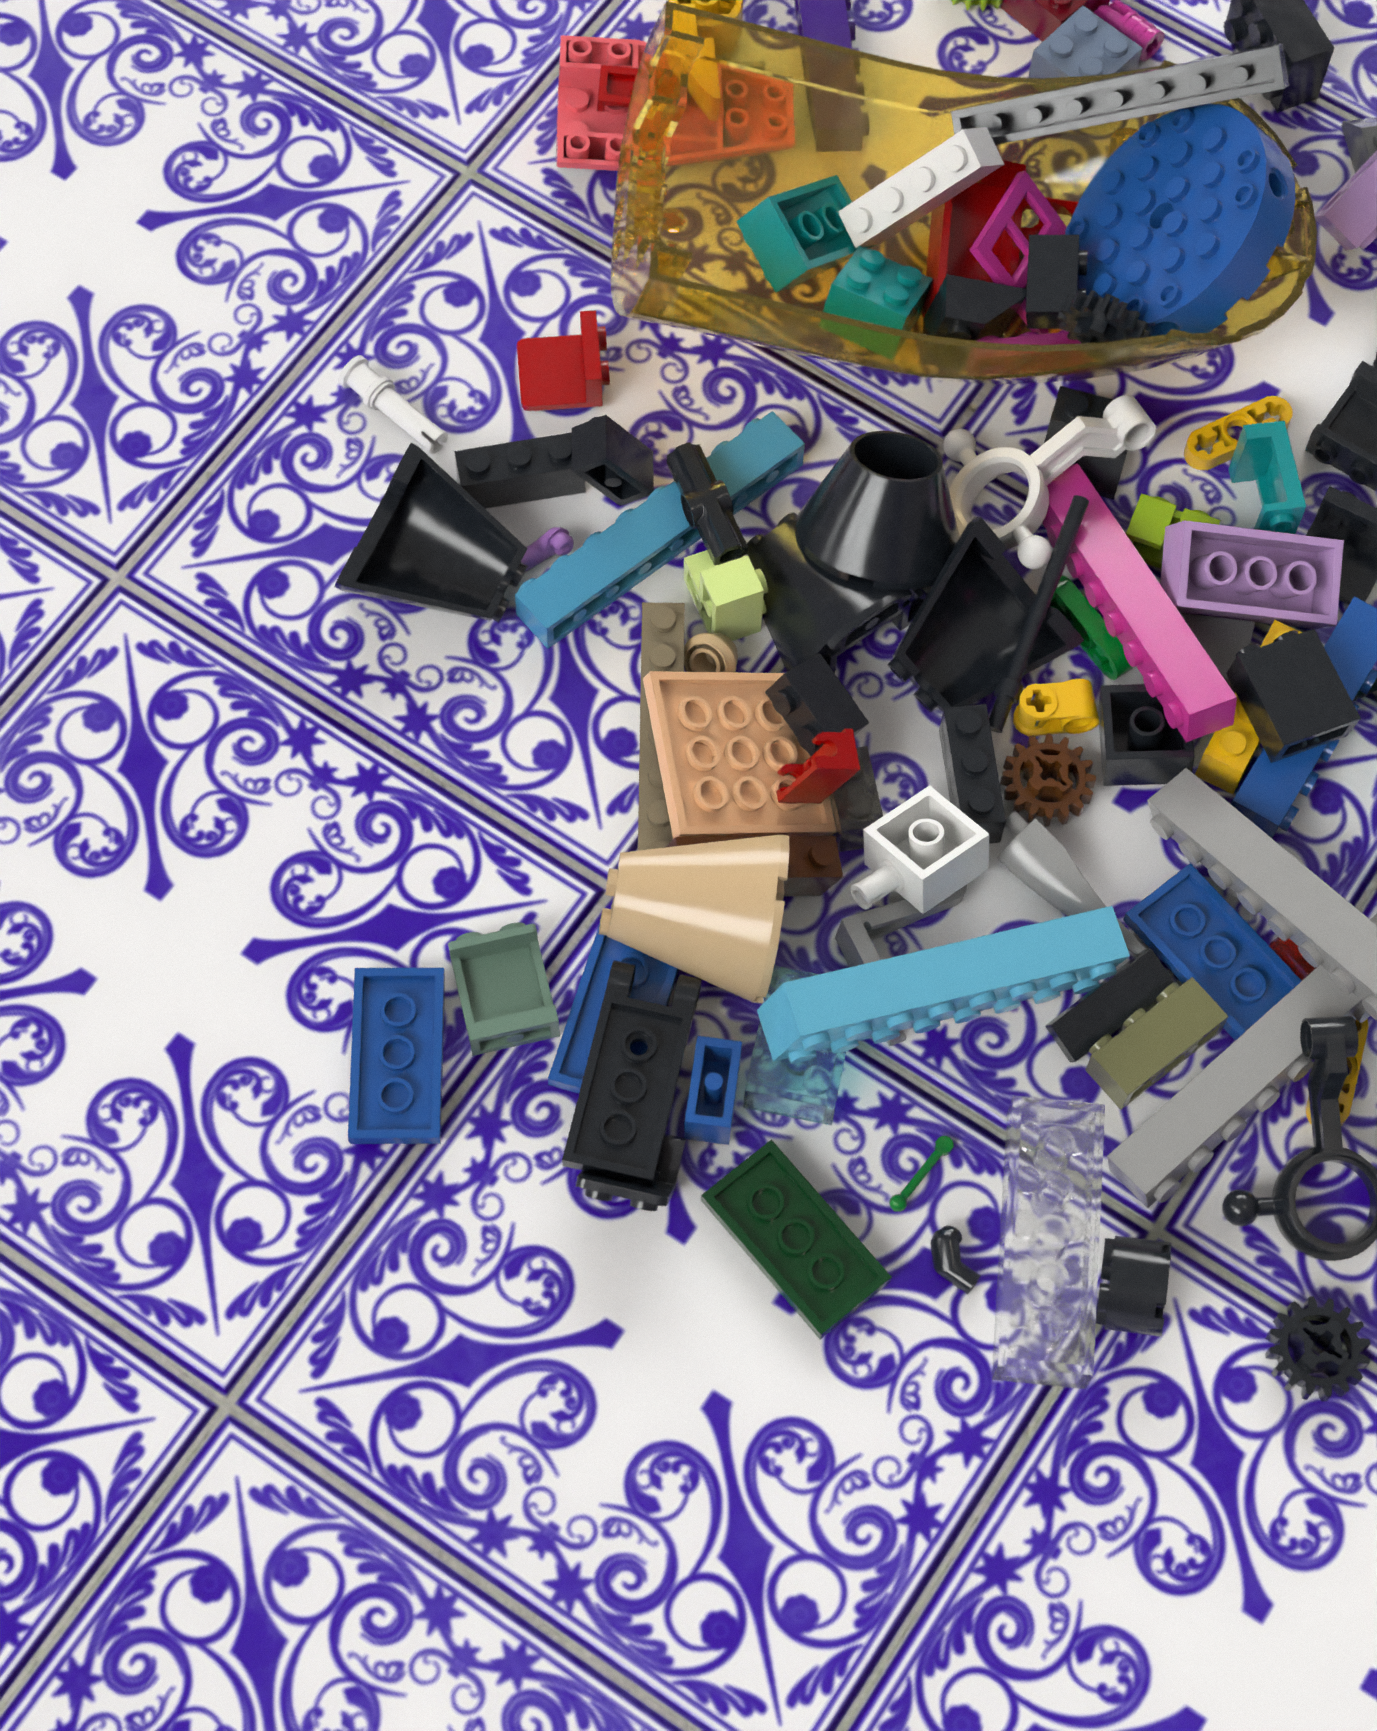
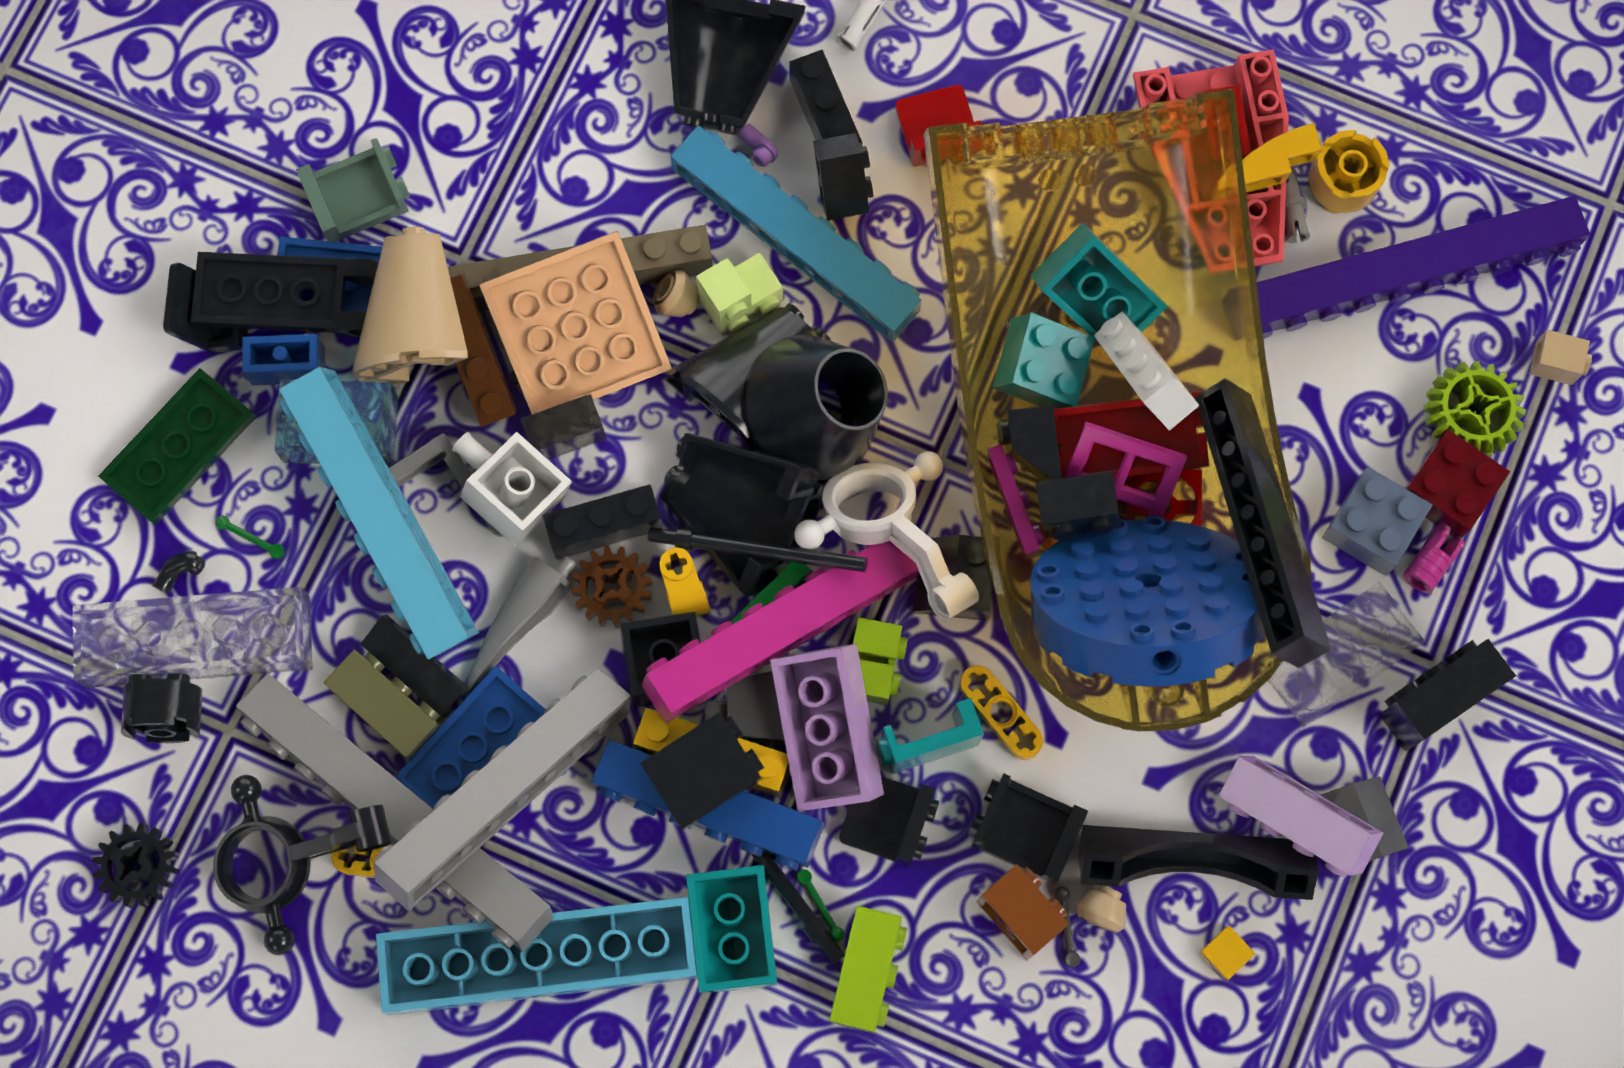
camera: 80 degrees right, 10 degrees up
blue plate [348,968,445,1144] -> none
black piece [667,442,748,565] -> none
black brick [765,653,869,756] -> none
red hinge [776,728,860,804] -> none
black gear [1057,290,1150,360] -> none

